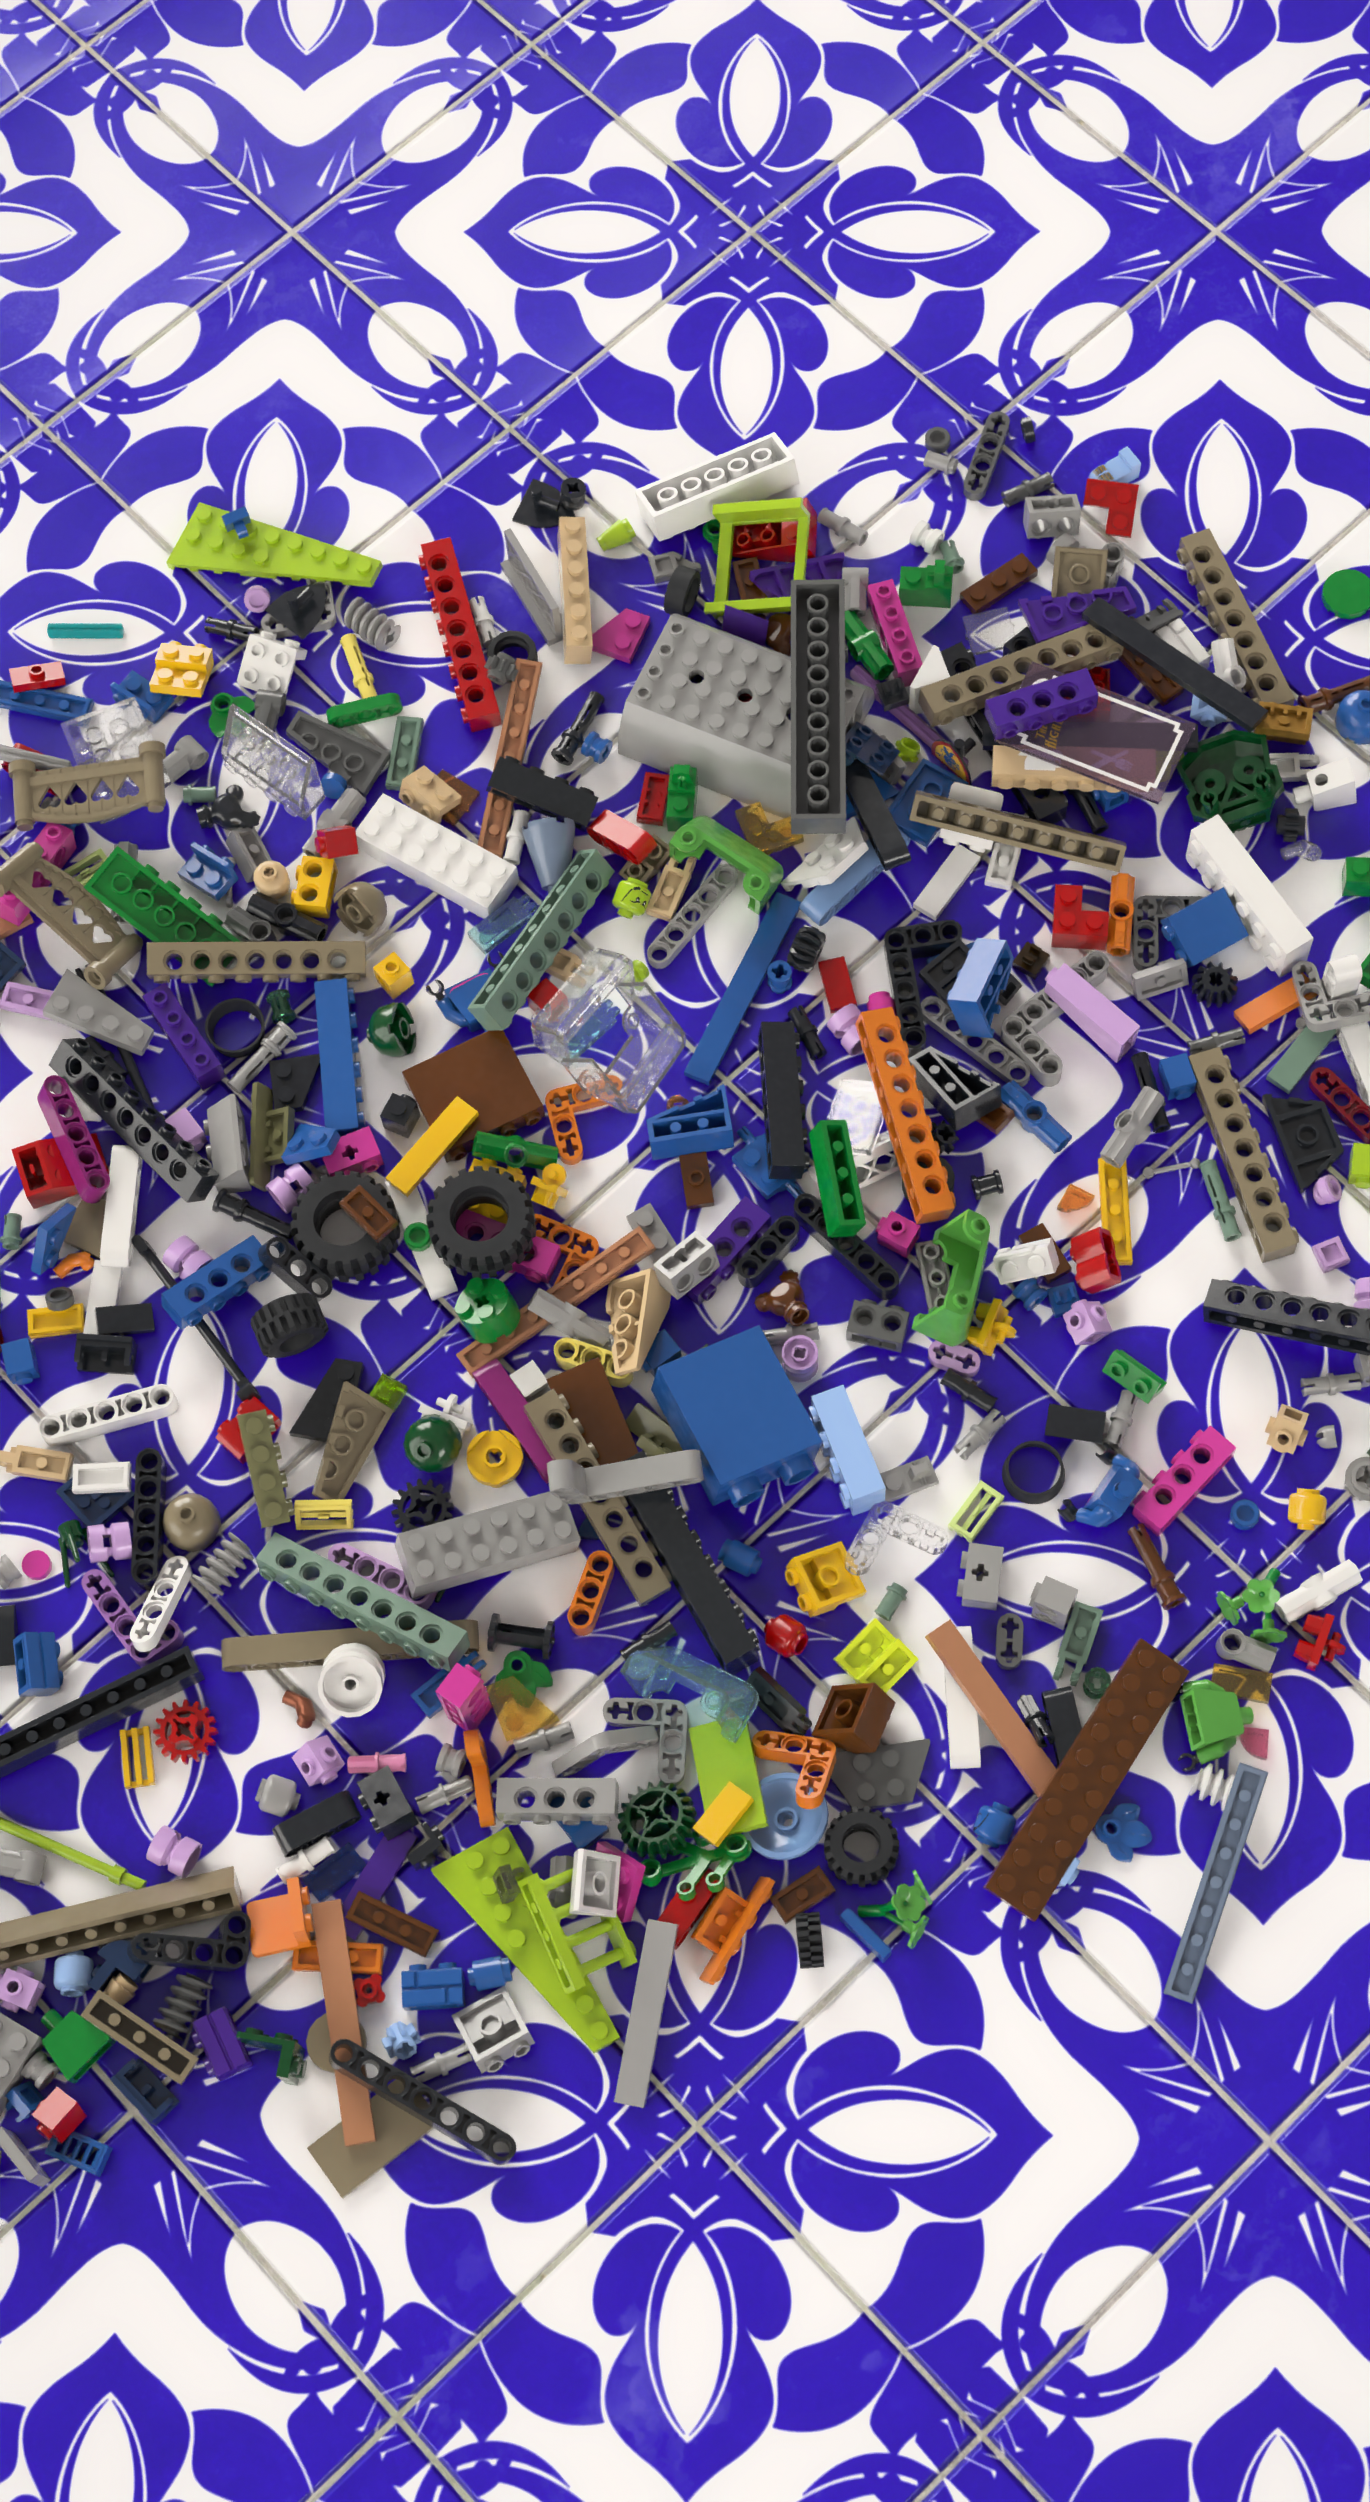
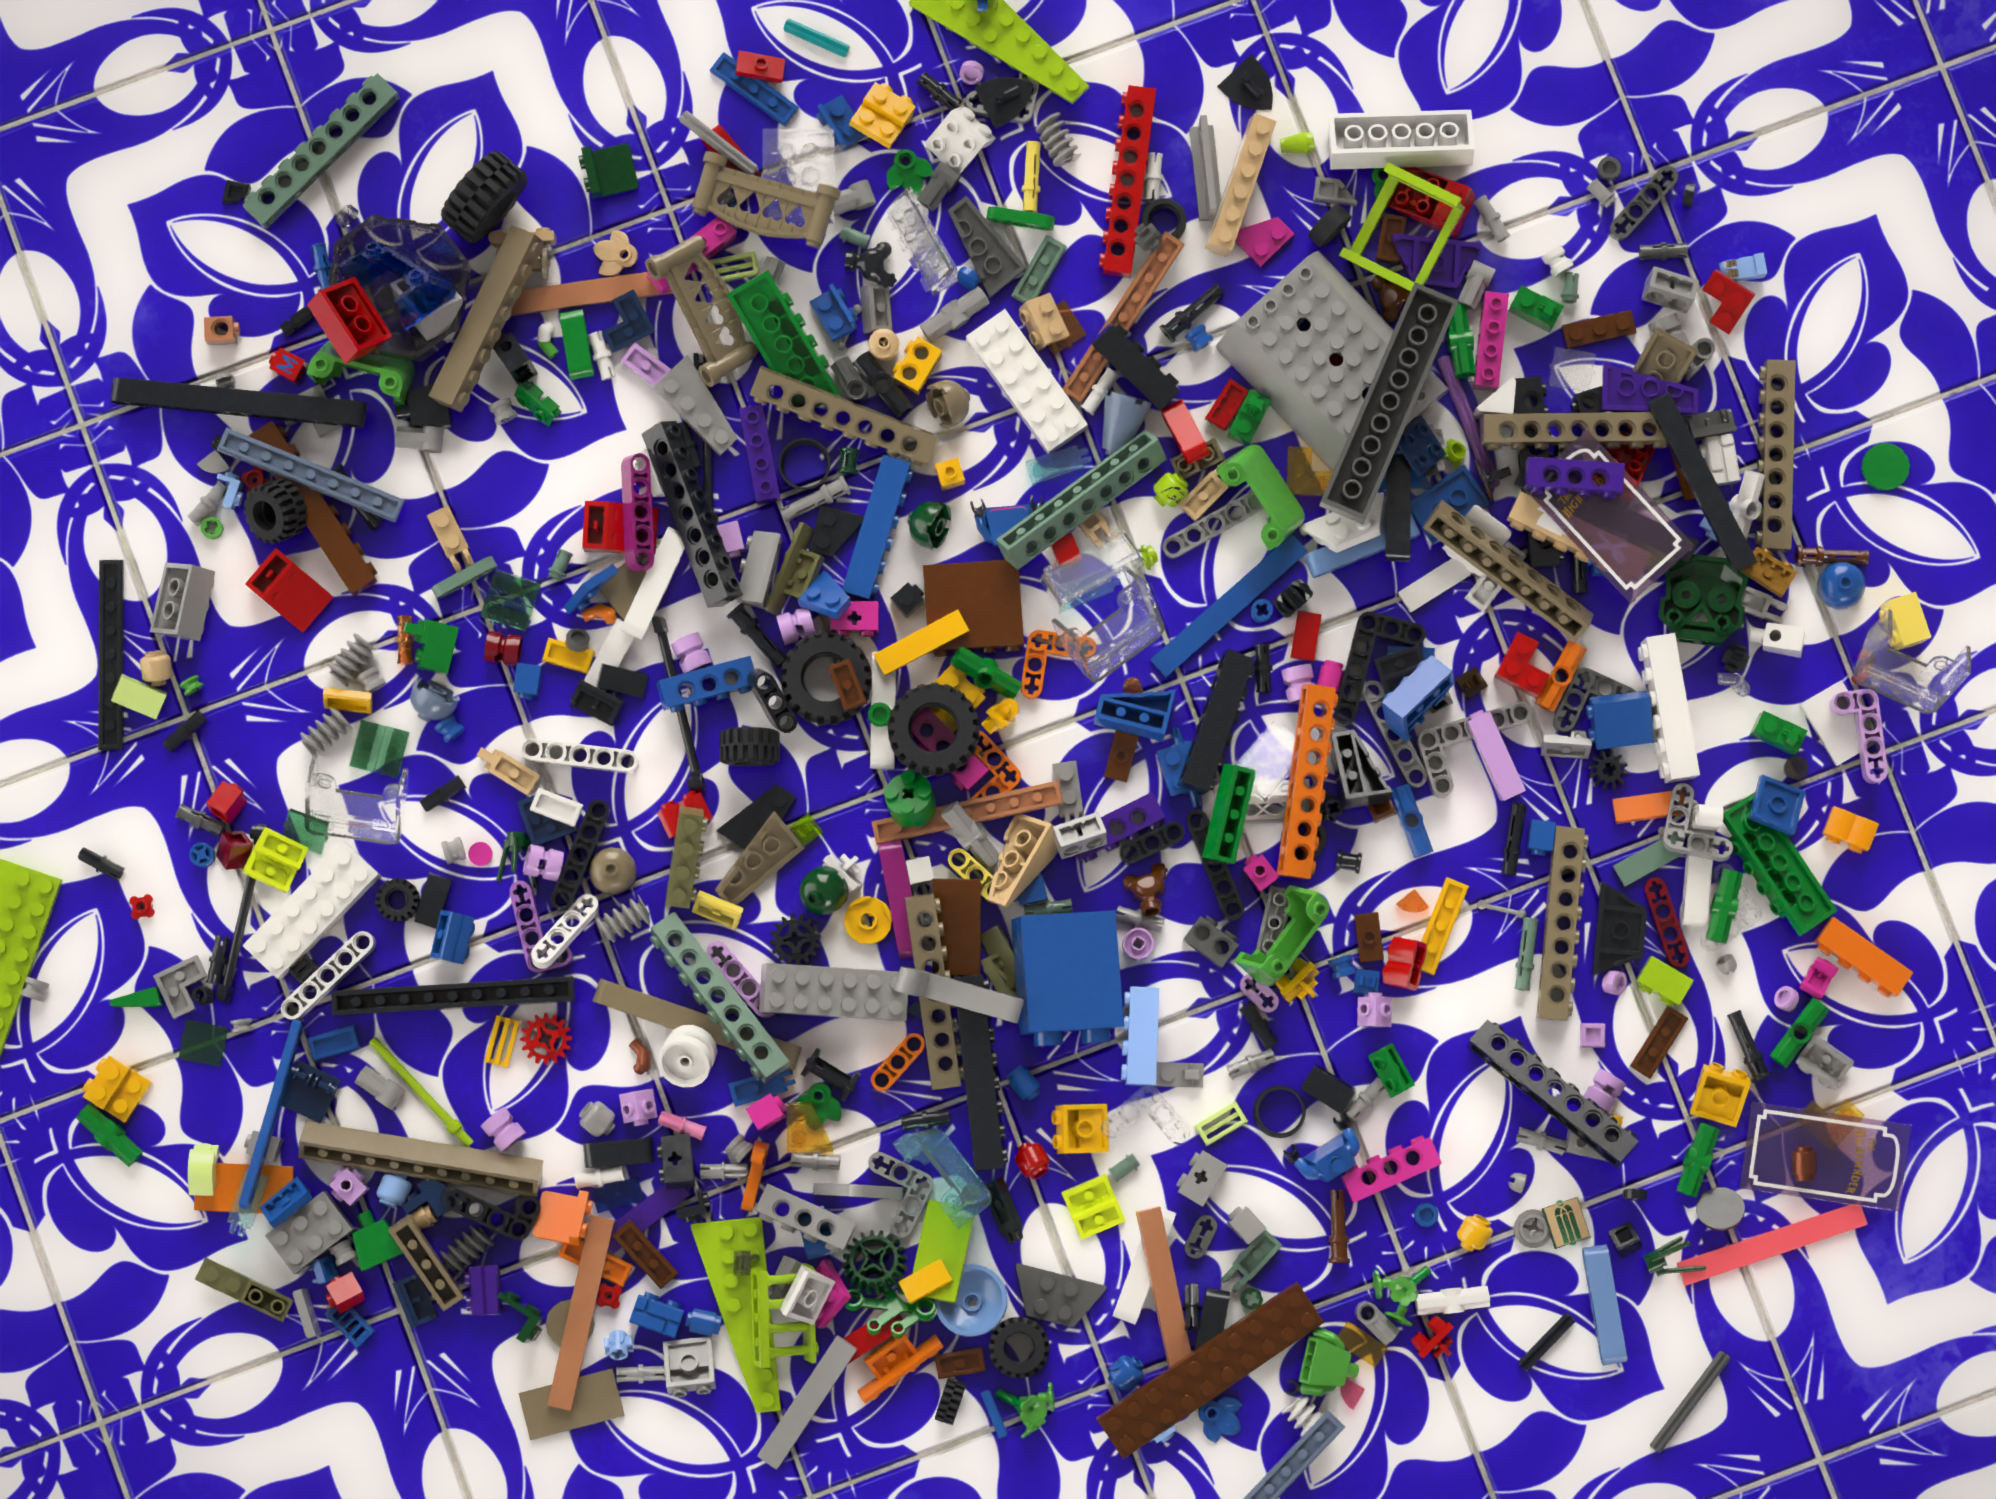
camera: 15 degrees right, 15 degrees up
red brick [315,825,359,859] -> none
black beam [329,2039,516,2165] -> none
black wheel [560,478,586,511] -> none
dark purple sticker [722,605,769,647] -> none
orange beam [752,1730,836,1809] -> none
reddish brown slope [812,1683,896,1753] -> none
black tile [876,677,909,711] -> none
white brick [993,1237,1059,1285] -> none
light grey piece [1100,1086,1165,1168] -> none
dark grey pin [1187,1027,1246,1055] -> none
tan brick [1264,1404,1309,1454] -> none

